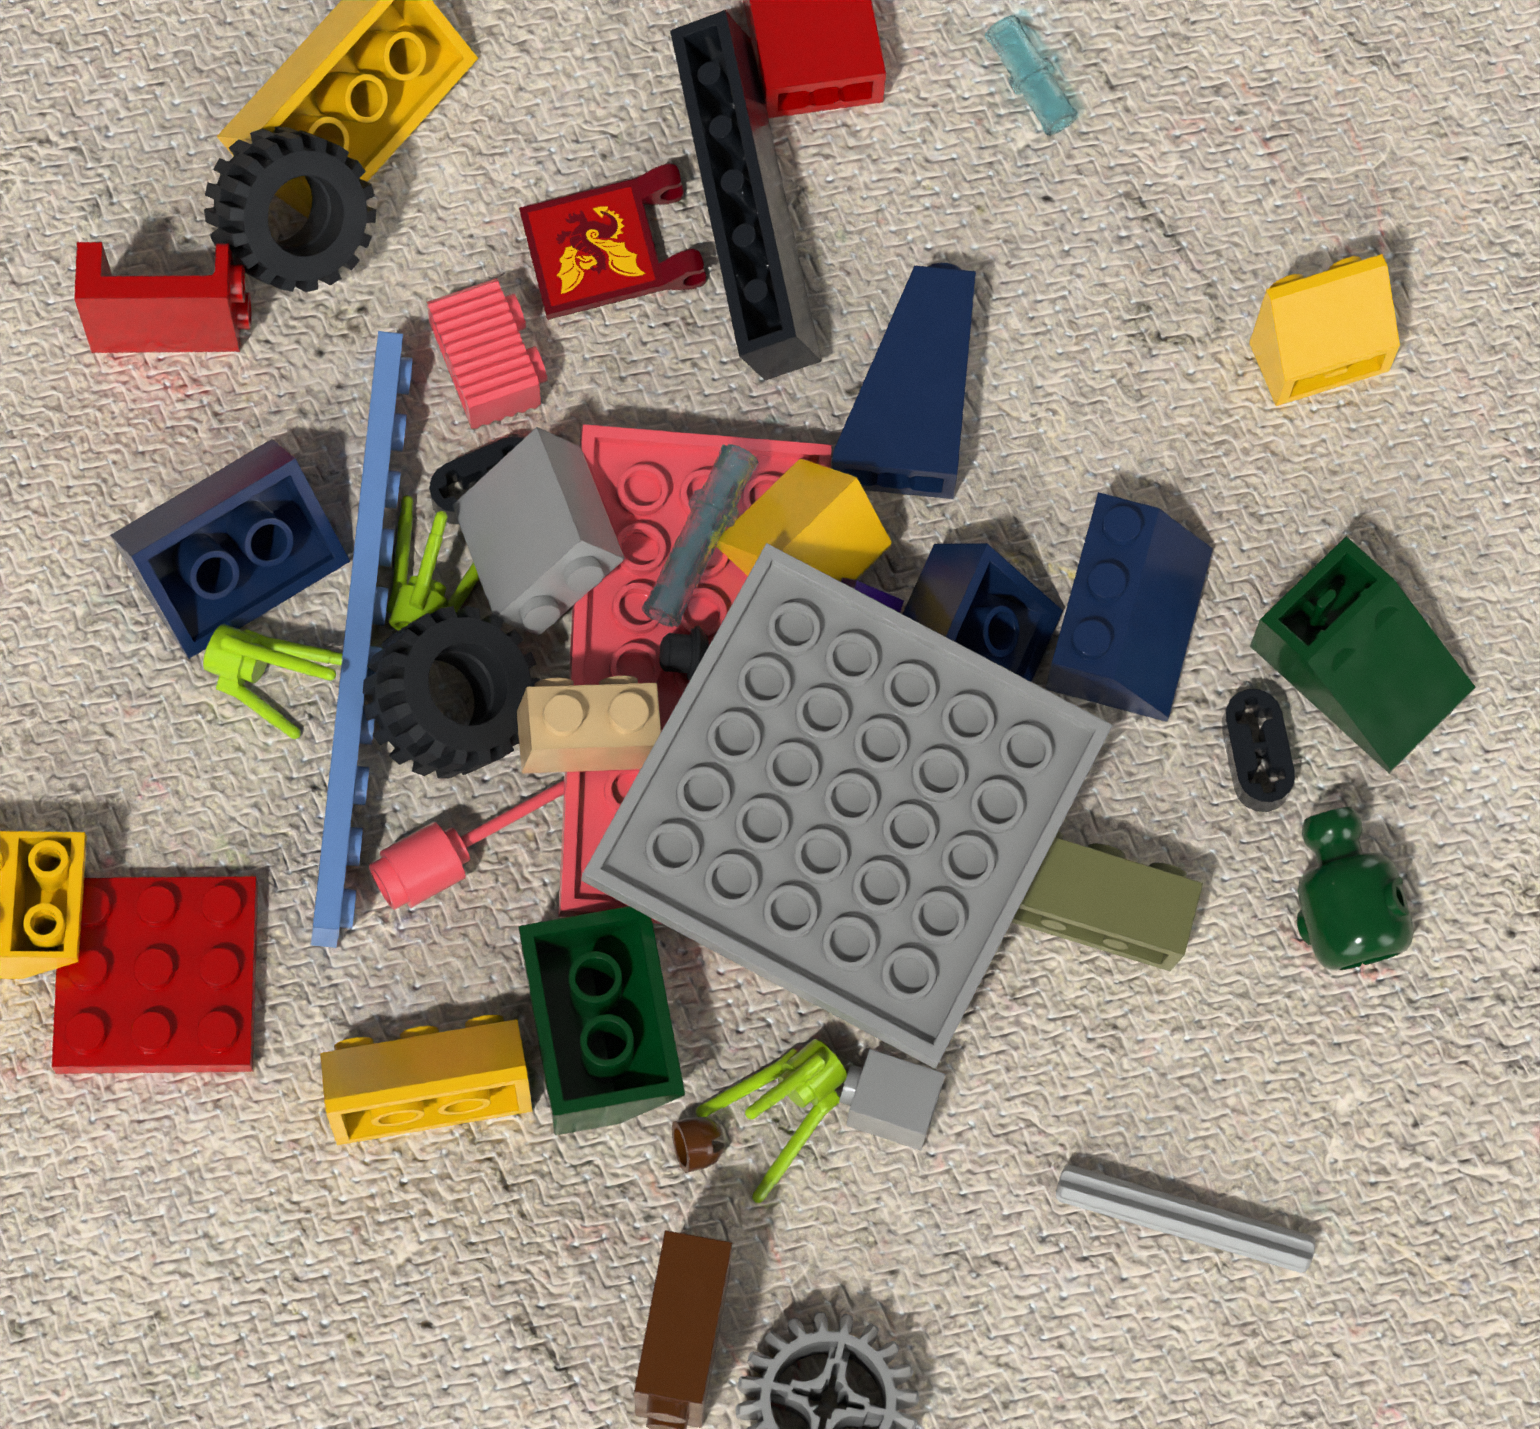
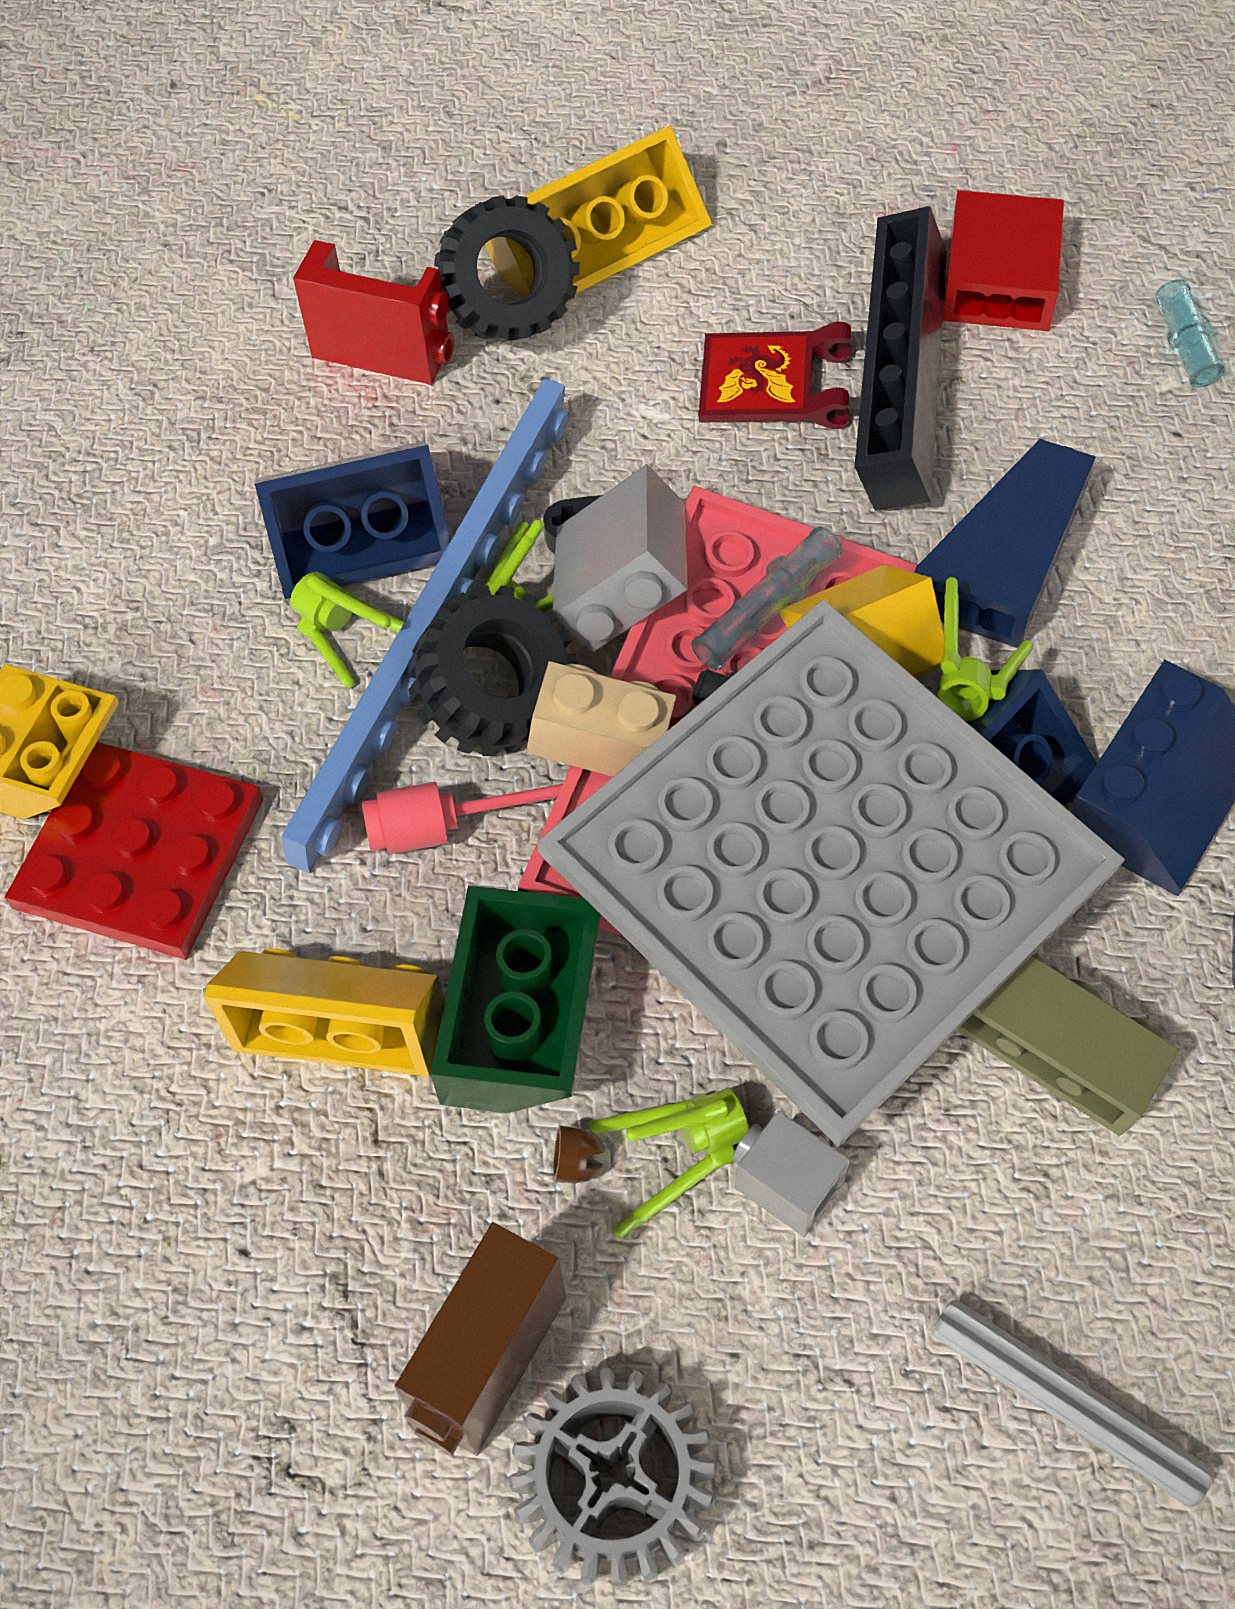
camera: 25 degrees right, 10 degrees down
coral brick [427,278,548,429] -> none
none -> lime plant [937,577,1034,722]

